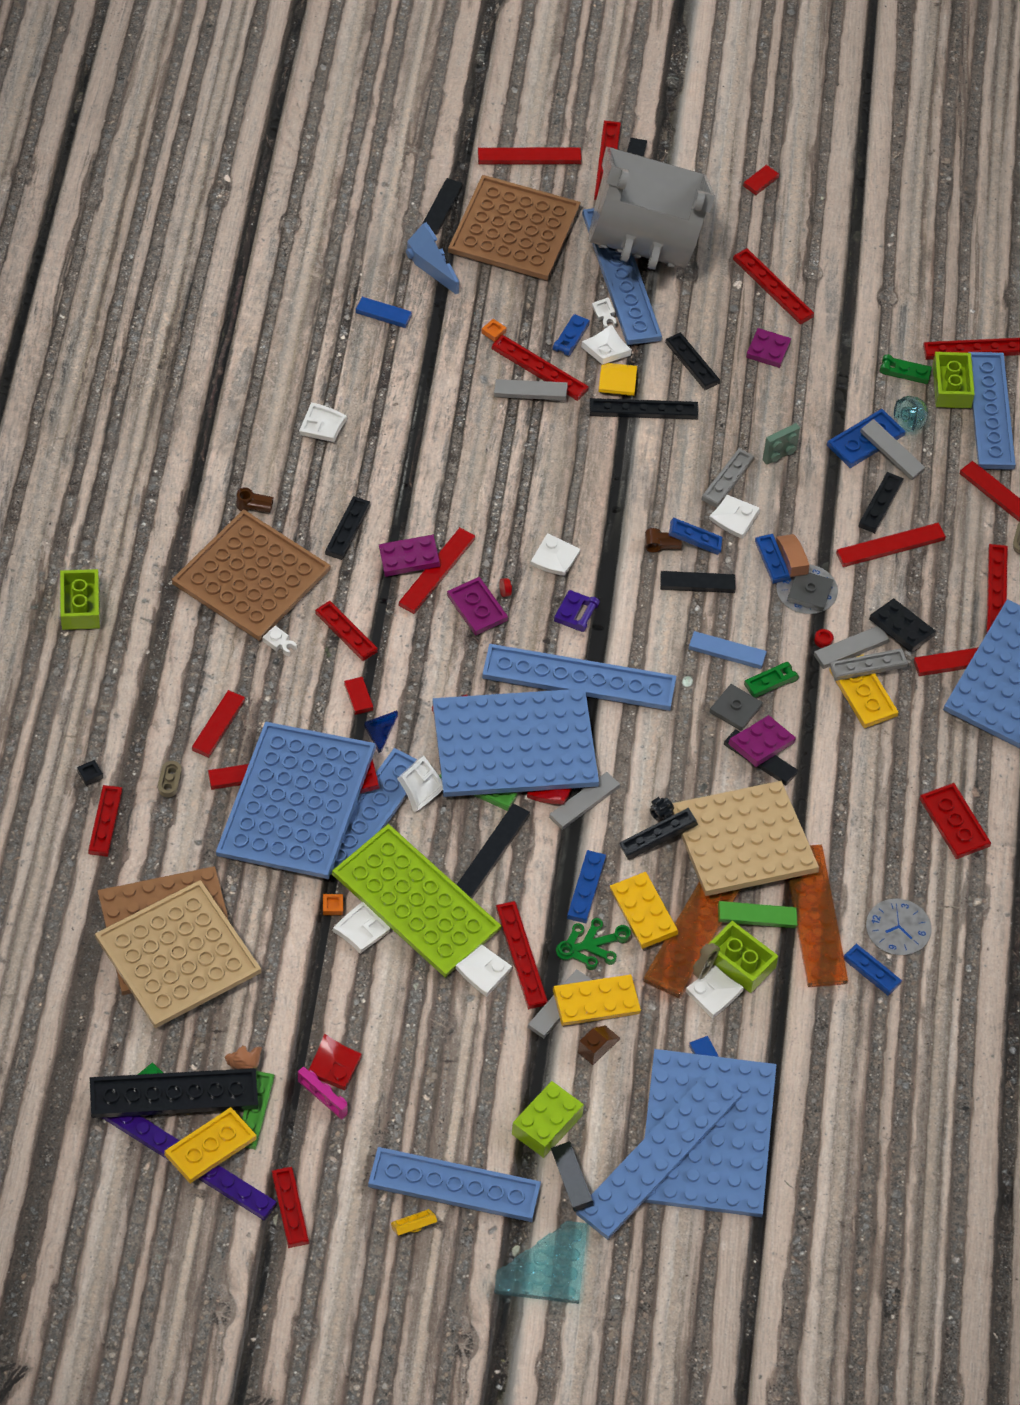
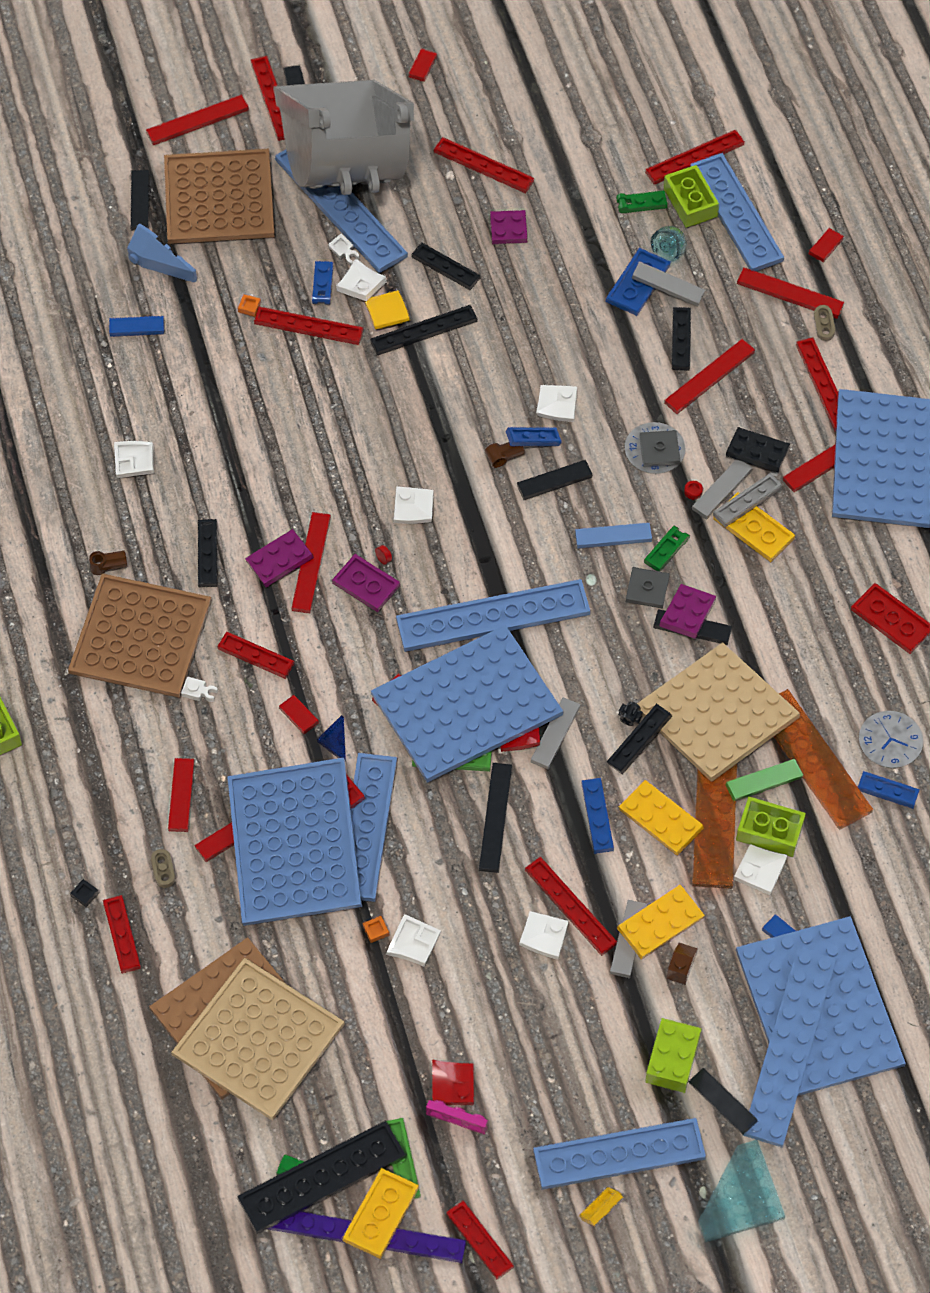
camera: 20 degrees left, 5 degrees up
nougat hair [224,1045,262,1069] -> none
lime plate [332,824,502,978] -> none
white plate [397,756,443,812] -> none
light grey tile [494,379,568,400] -> none
dark purple plate [554,590,600,632] -> none
green plant [556,918,631,970] -> none
dark tan plate [693,943,720,979] -> none
light grey tile [701,448,754,508] -> none
blue tile [755,534,791,584] -> none
sand green plate [763,423,800,465] -> none
nougat slope [776,534,809,577] -> none

